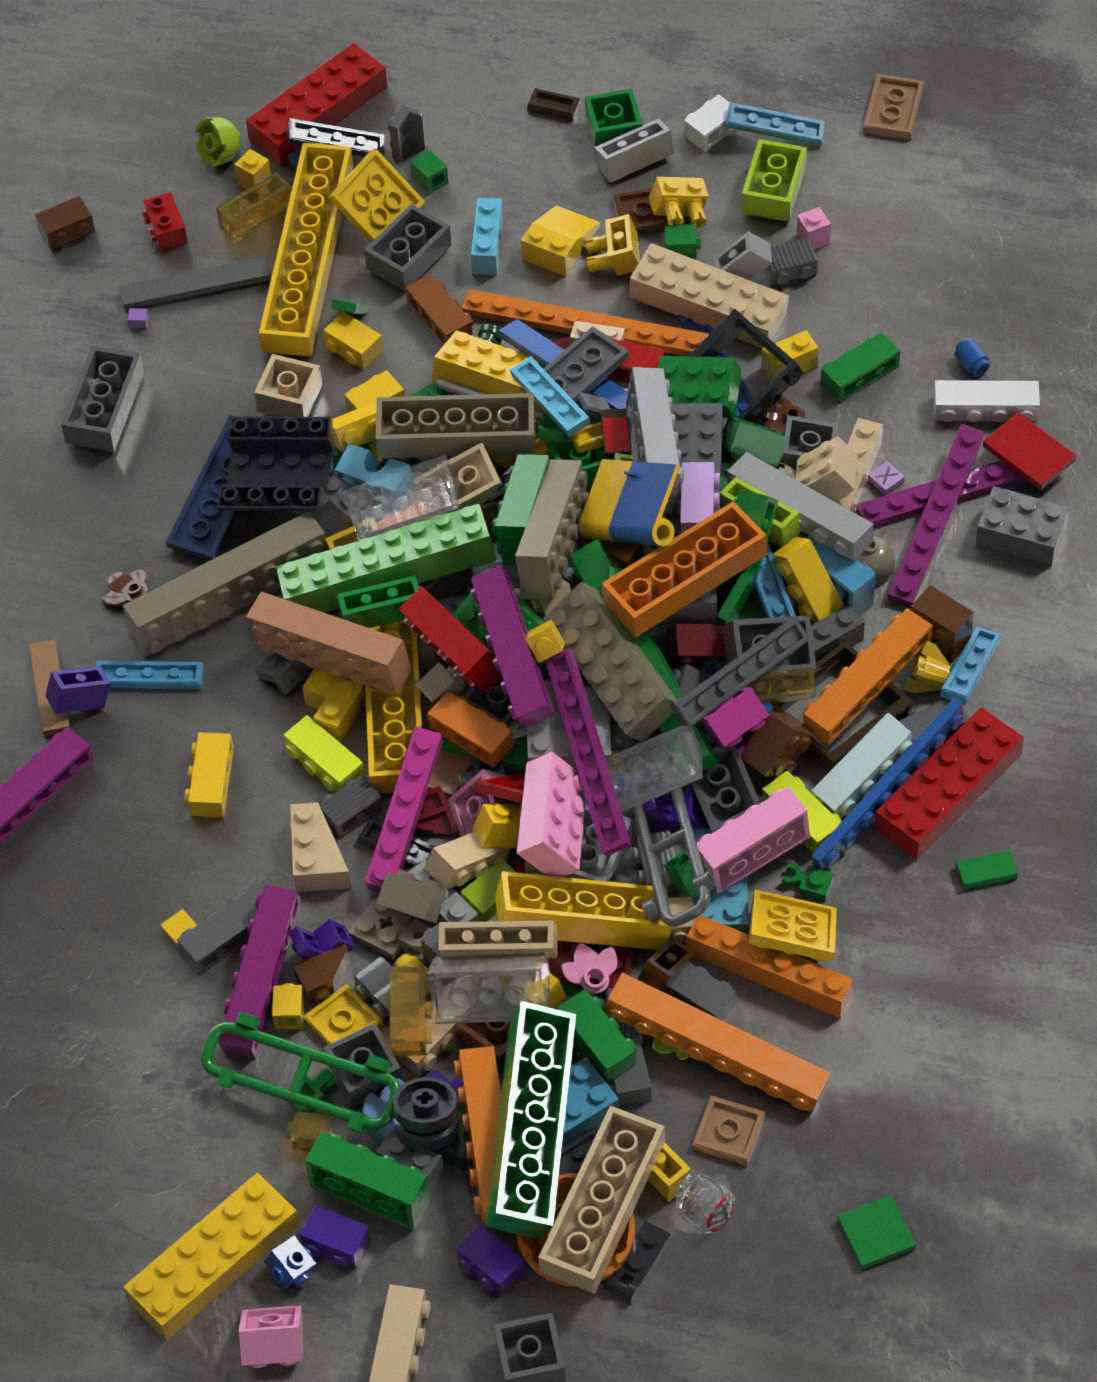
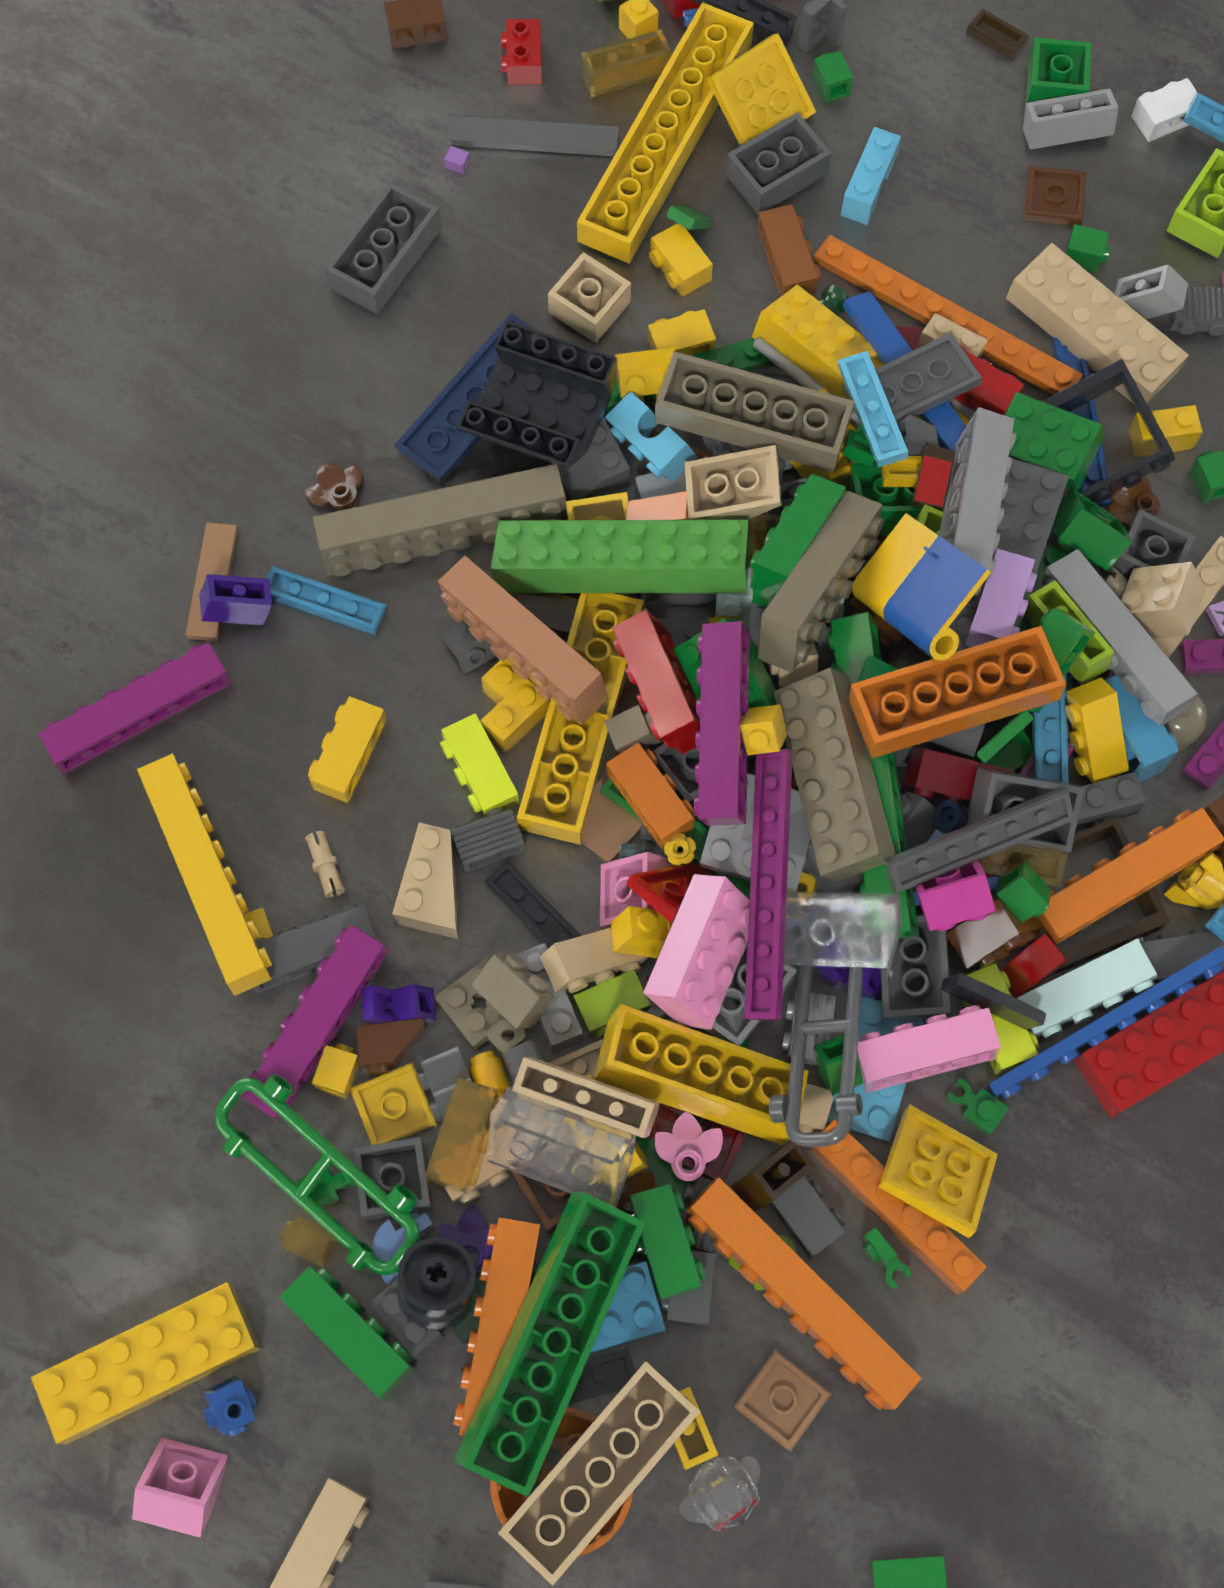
camera: 15 degrees right, 15 degrees up
dark purple brick [300,1205,371,1269] -> none
green brick [337,576,419,628] -> none
clear slope [342,454,459,541] -> none
dark pink brick [365,726,443,893] -> none
dark red wing [389,786,459,836] -> none
dark purple brick [456,1224,525,1297] -> none
yellow slope [521,205,600,277] -> none
yellow brick [585,214,640,276] -> none
black plate [605,1221,671,1303] -> none
yellow brick [649,177,709,228] -> none
green tile [956,850,1018,890] -> none
none -> yellow brick [137,753,272,996]
none -> tan pin [305,831,345,898]
none -> yellow plate [664,833,696,866]
none -> green plate [861,1227,912,1290]
none -> black tile [941,973,1046,1030]
none -> green brick [996,861,1051,923]
none -> red slope [1001,933,1068,998]

